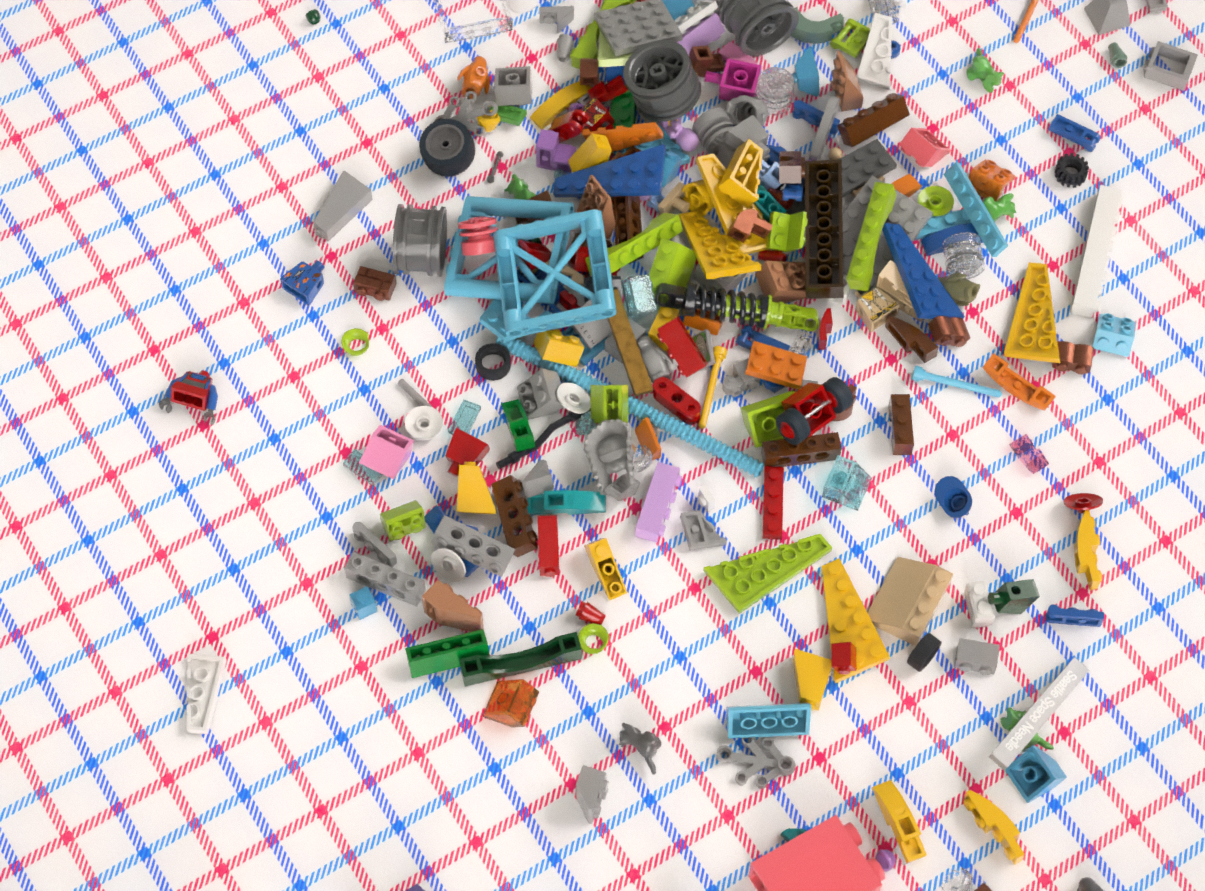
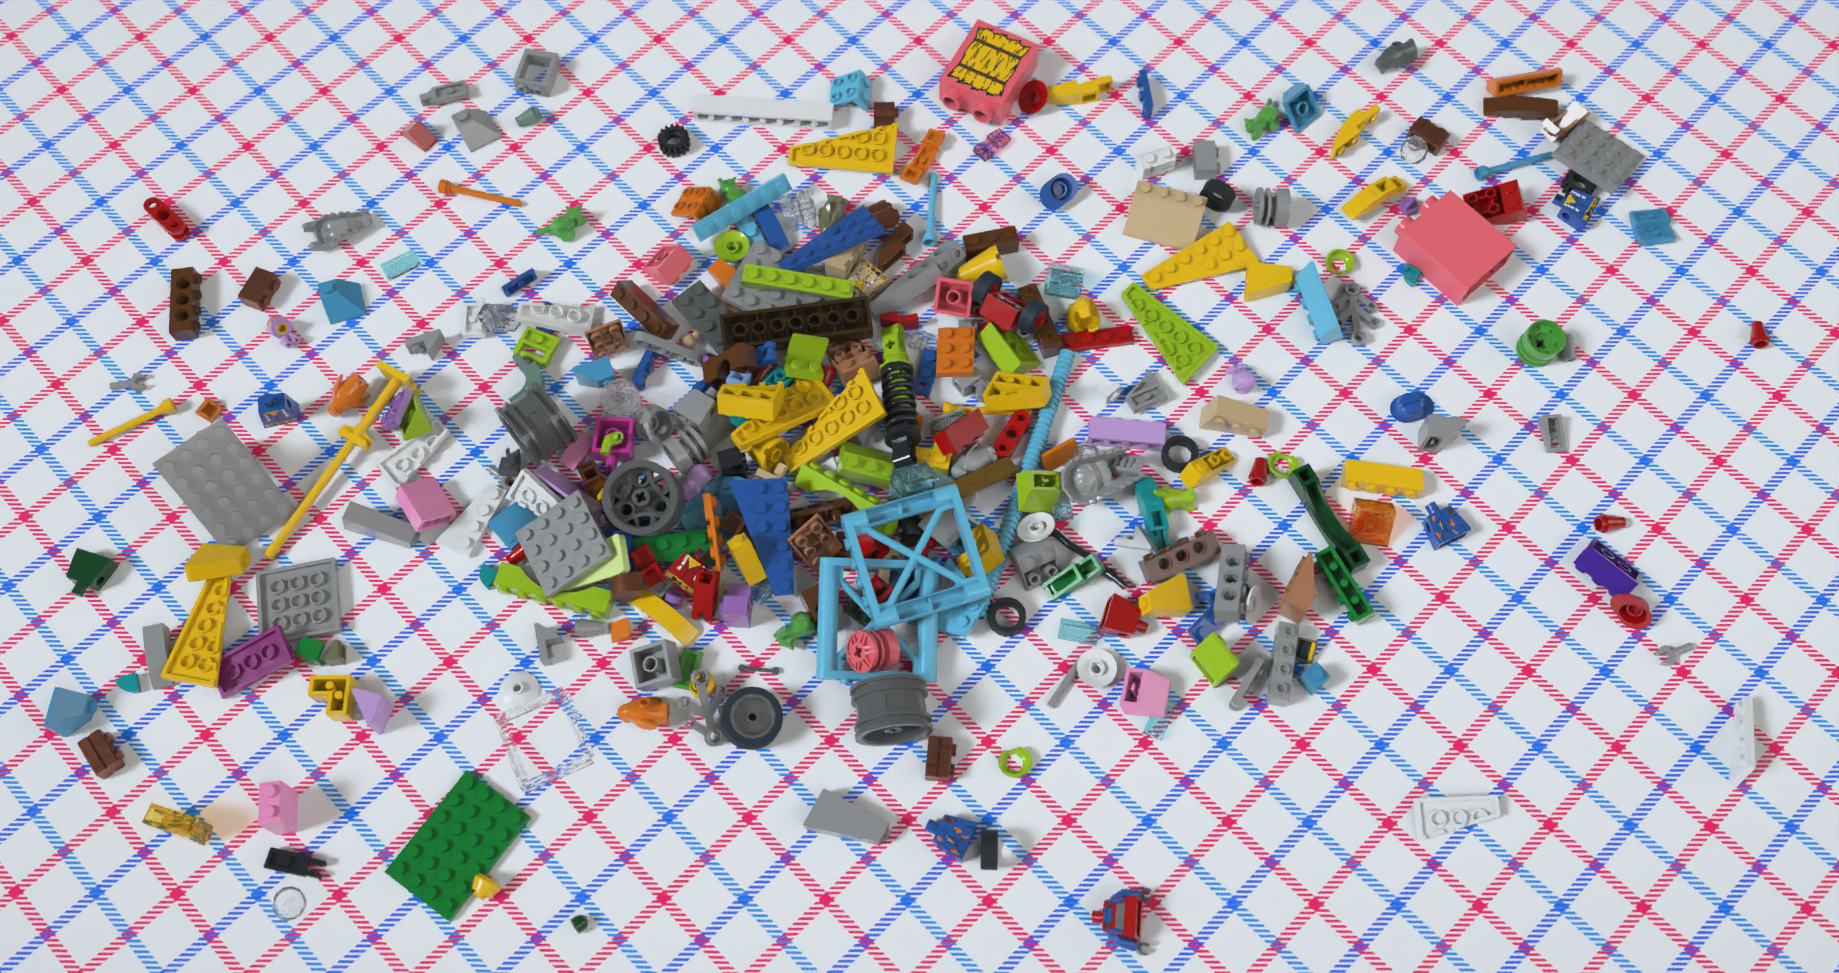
camera: 100 degrees left, 5 degrees up
red slope [537,515,560,577] -> none
dark grey animal [619,723,662,775] -> none
brick [727,209,773,243] -> none
red brick [831,642,857,675] -> none
torso [988,579,1040,614] -> none
tile [989,657,1090,771] -> none
blue plate [1048,114,1101,152] -> none
none -> blue slope [500,268,538,297]
none -> lime arm [600,431,624,456]
none -> orange slope [610,618,632,643]
none -> black brick [716,446,749,479]
none -> light grey brick [869,240,967,321]
none -> coral slope [933,276,974,318]
none -> brick [939,19,1039,126]
none -> yellow cone [956,244,1008,283]
none -> black tyre [980,830,998,870]
none -> yellow wedge [983,371,1052,412]
none -> yellow helmet [1065,295,1100,332]
none -> lime animal [1153,486,1197,516]
none -> black tyre [1161,435,1199,473]
none -> tan wedge [1199,395,1269,437]
none -> lavender piece [1226,363,1256,394]
none -> light grey wheel [1252,187,1291,226]
none -> slope [1295,637,1318,664]
none -> lime piece [1325,249,1355,275]
none -> yellow brick [1341,459,1424,499]
none -> blue piece [1390,392,1434,423]
none -> blue torso [1423,501,1471,551]

